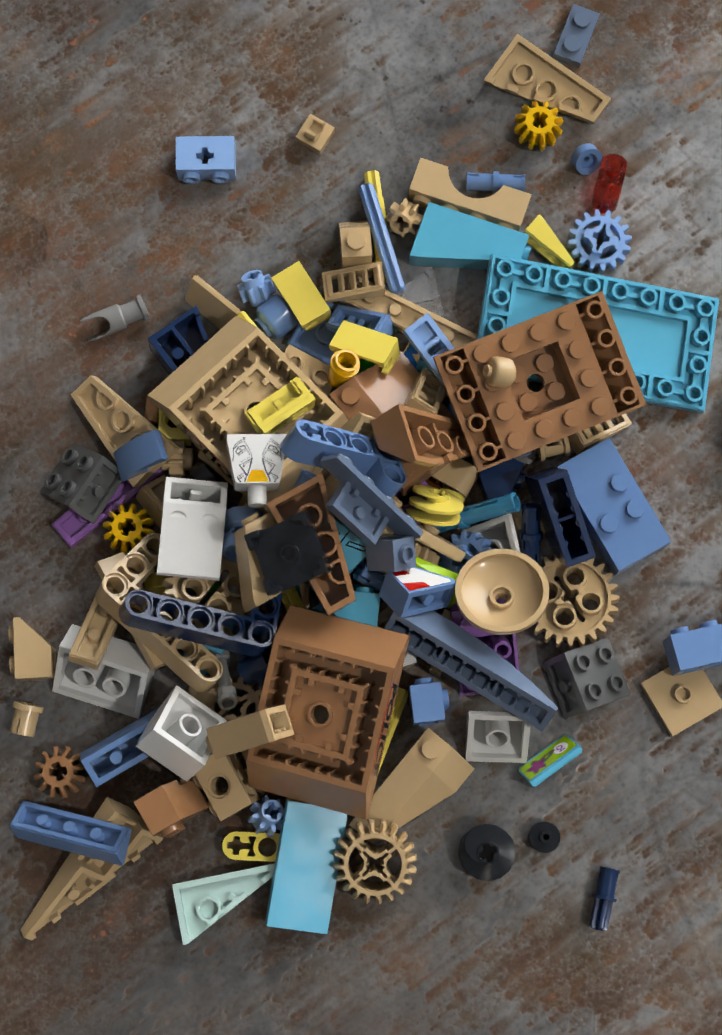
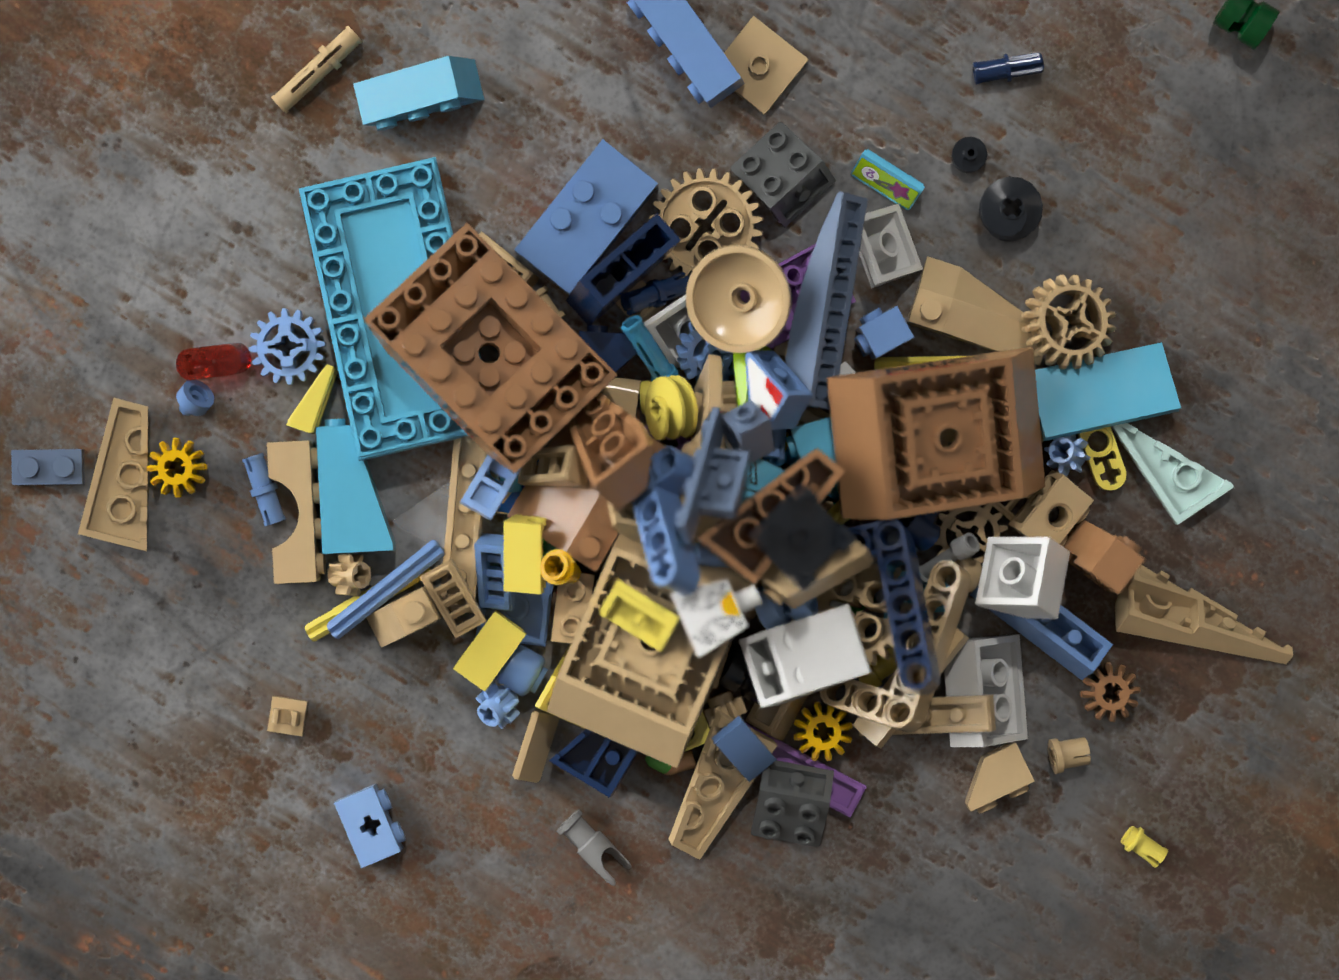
camera: 110 degrees left, 10 degrees up
medium blue slope [9,800,132,866] -> none
tan slope [206,704,295,759] -> none
tan piece [483,356,517,388] -> none

